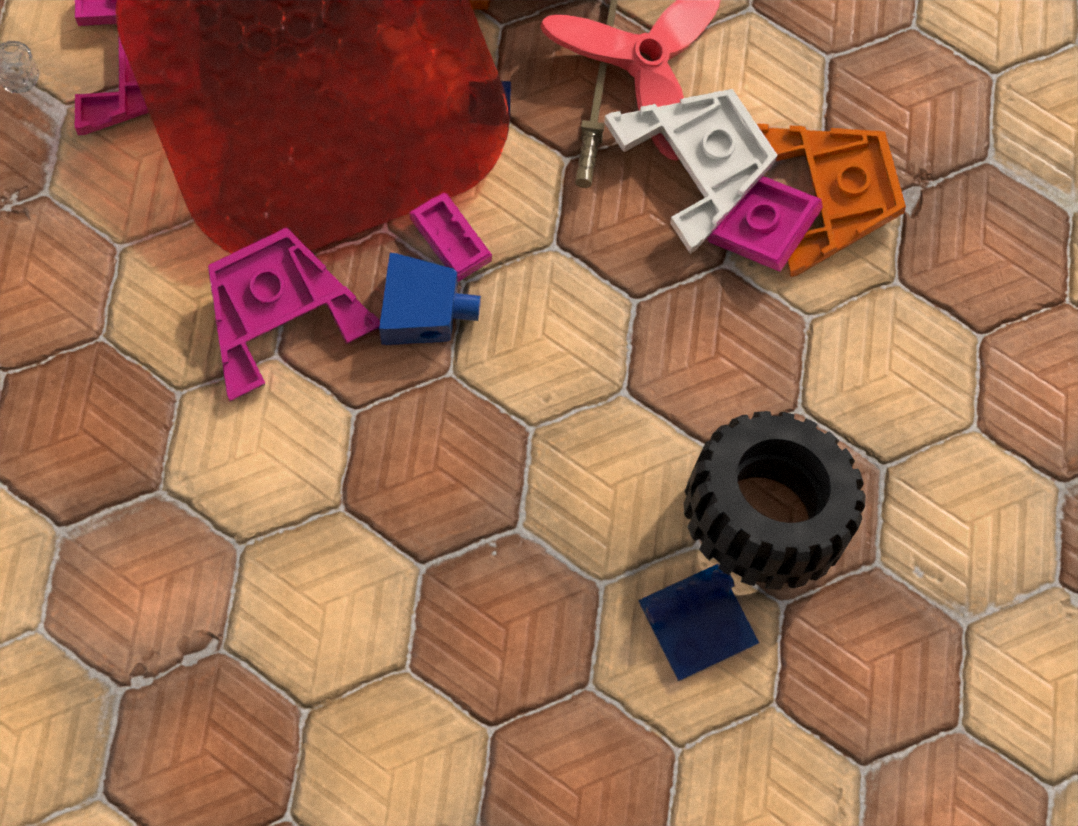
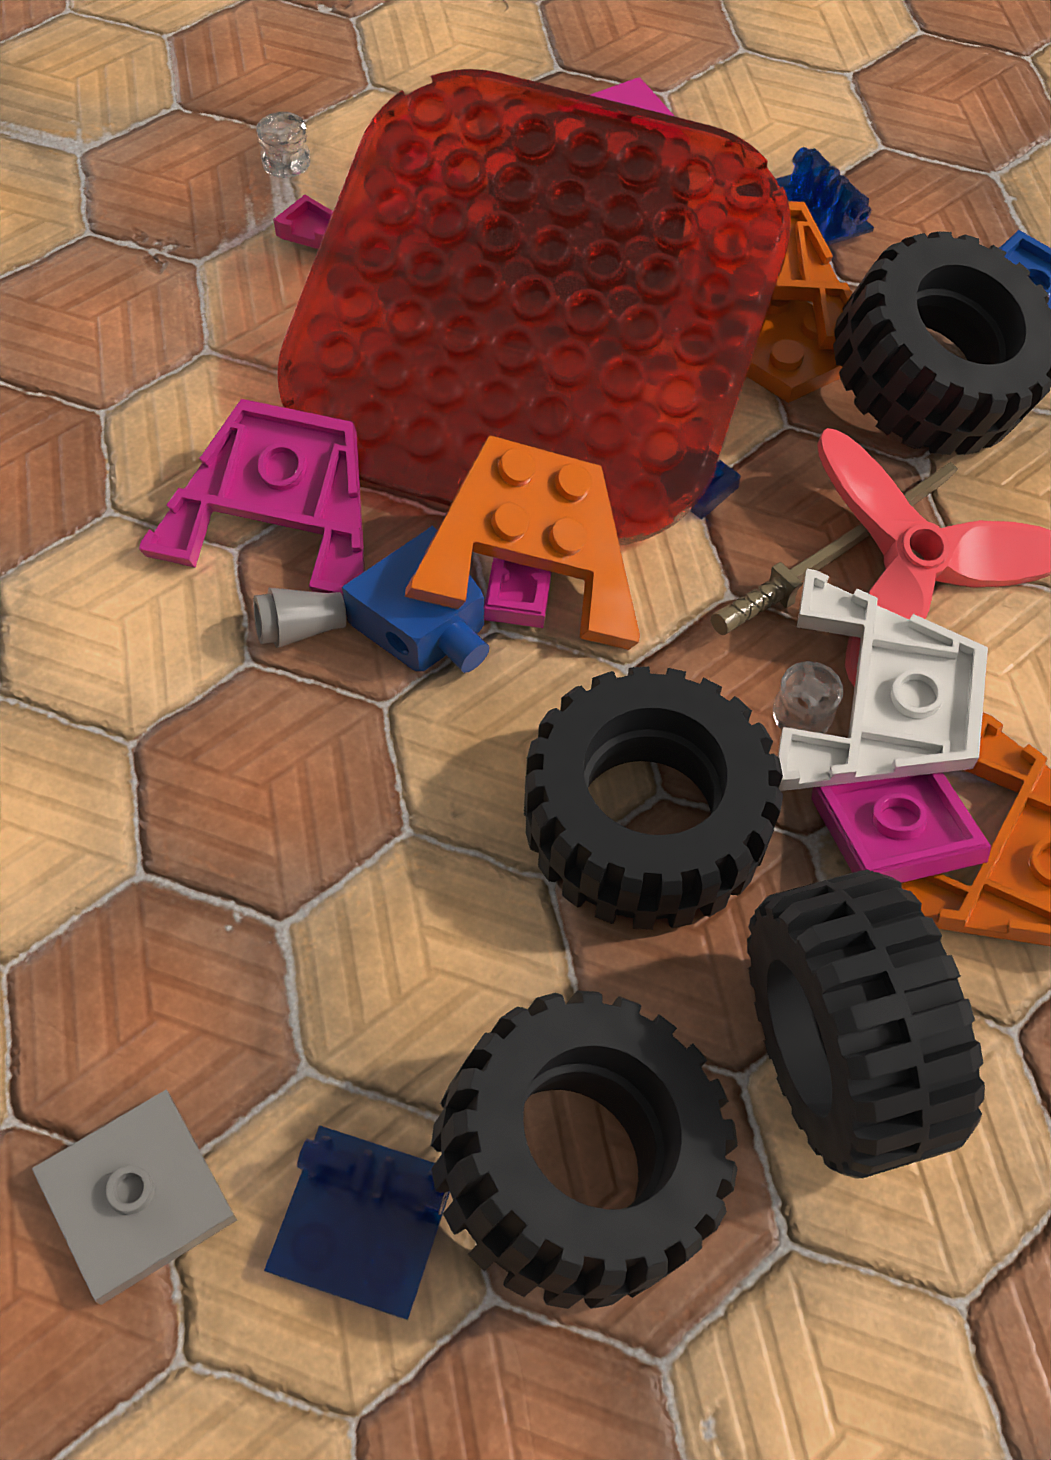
camera: 45 degrees right, 10 degrees down
none -> light grey plate [32,1089,237,1305]
none -> light grey cone [253,587,346,648]
none -> orange wing [405,435,640,650]
none -> black tyre [524,666,783,930]
none -> black tyre [747,870,985,1179]
none -> clear wheel [772,661,843,734]

